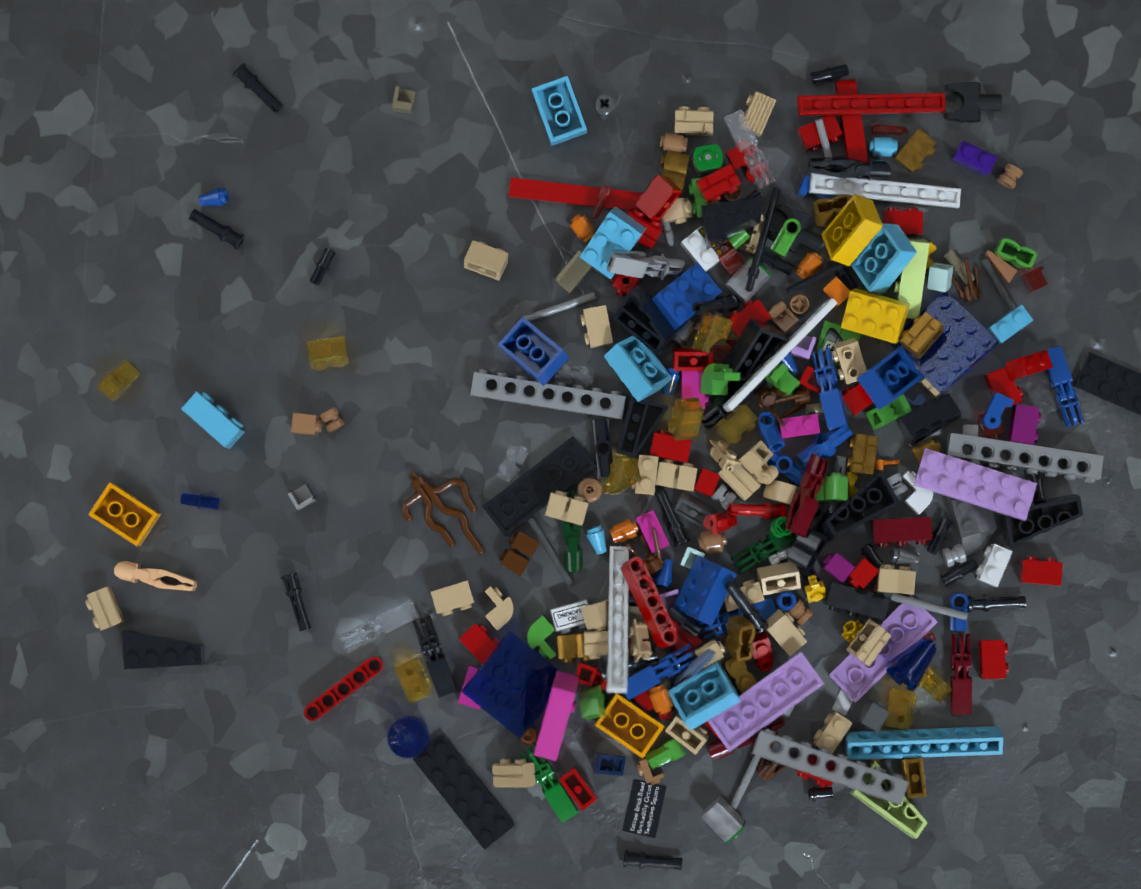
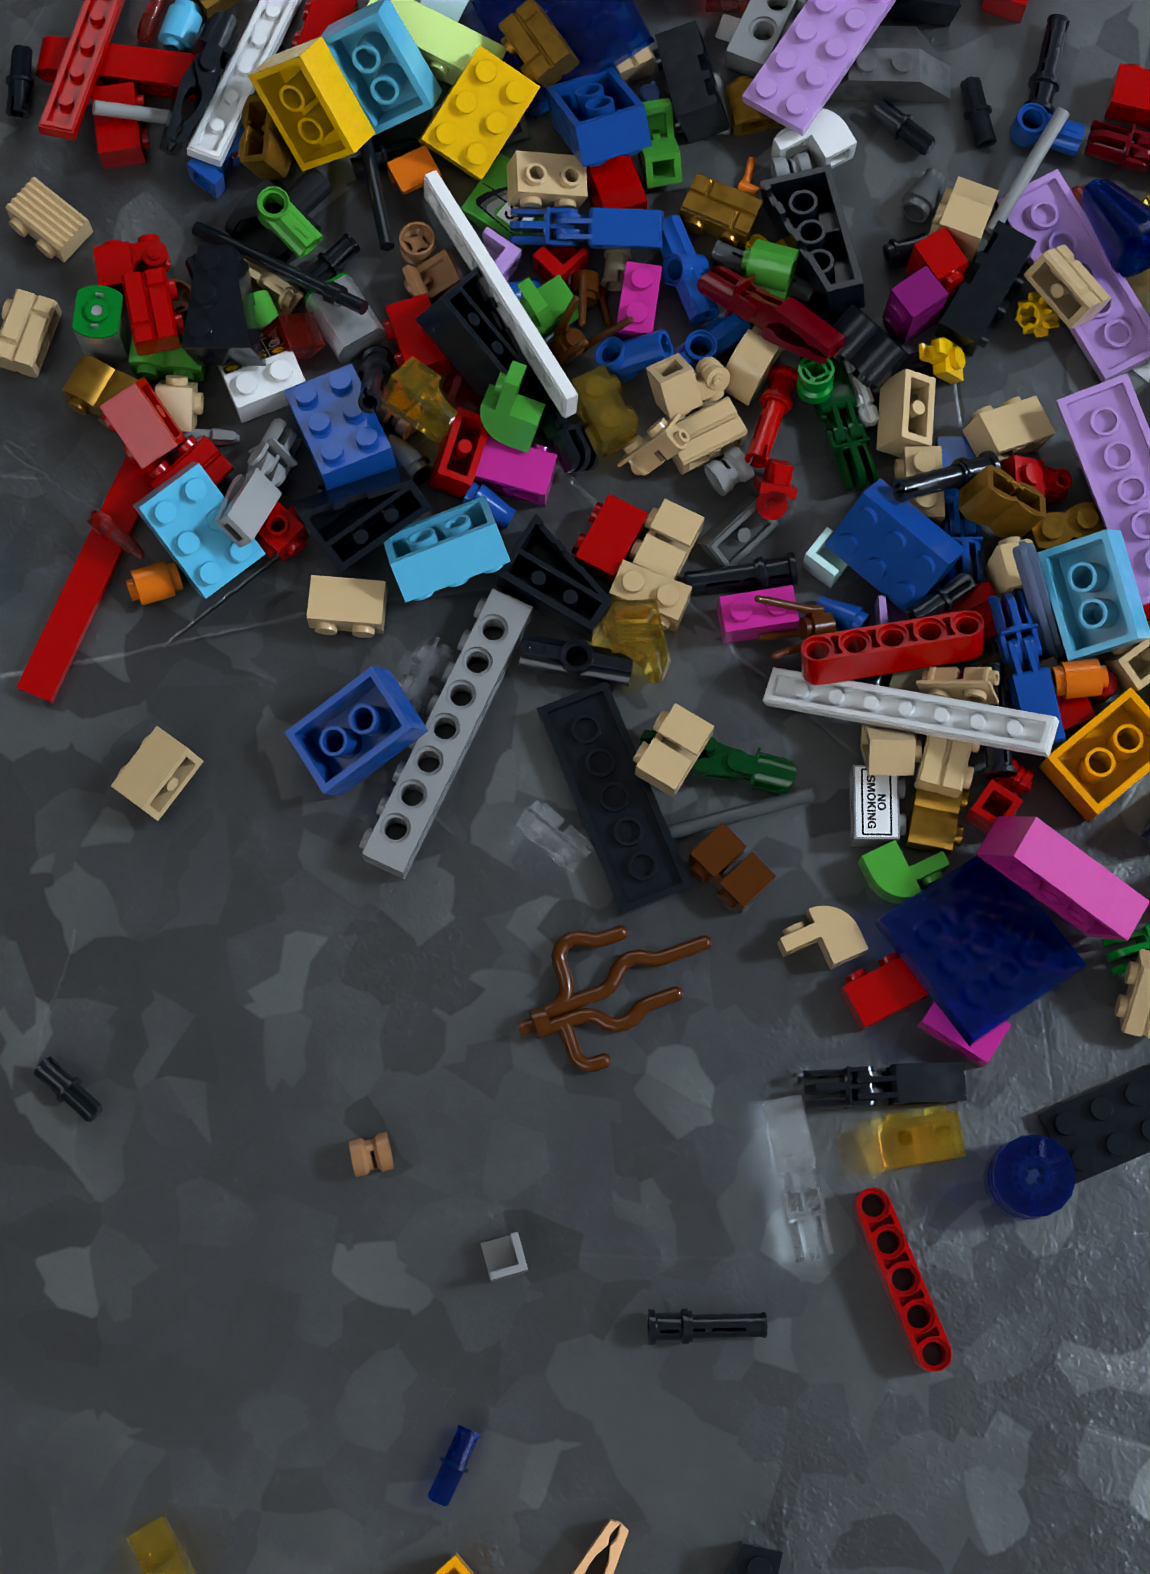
camera: 75 degrees left, 10 degrees down
medium azure brick [181,391,245,449] -> none
medium nougat brick [291,413,323,436] -> none
clear yellow brick [306,336,349,371] -> none
tan brick [431,580,475,616] -> none
dark orange plate [519,725,538,745] -> none
light grey bar [521,292,596,322] -> none
dark tan panel [555,250,592,294] -> none
medium nougat head [577,478,602,503] -> none
bright green brick [579,685,609,720] -> none
medium azure cone [586,525,607,555] -> none
orange brick [609,519,639,544] -> none
medium nougat brick [660,132,688,153] -> none
clear yellow brick [668,398,704,440] -> none
red panel [694,468,720,497] -> none
medium nougat head [697,530,727,556] -> none
clear arm [723,109,776,189] -> none
blue cone [777,591,796,610] -> none
medium nougat wheel [787,599,813,626] -> none
orange brick [796,252,823,279] -> none
dark red brick [871,517,932,547] -> none
light grey wheel [942,544,966,567] -> none
white brick [976,544,1012,587] -> none

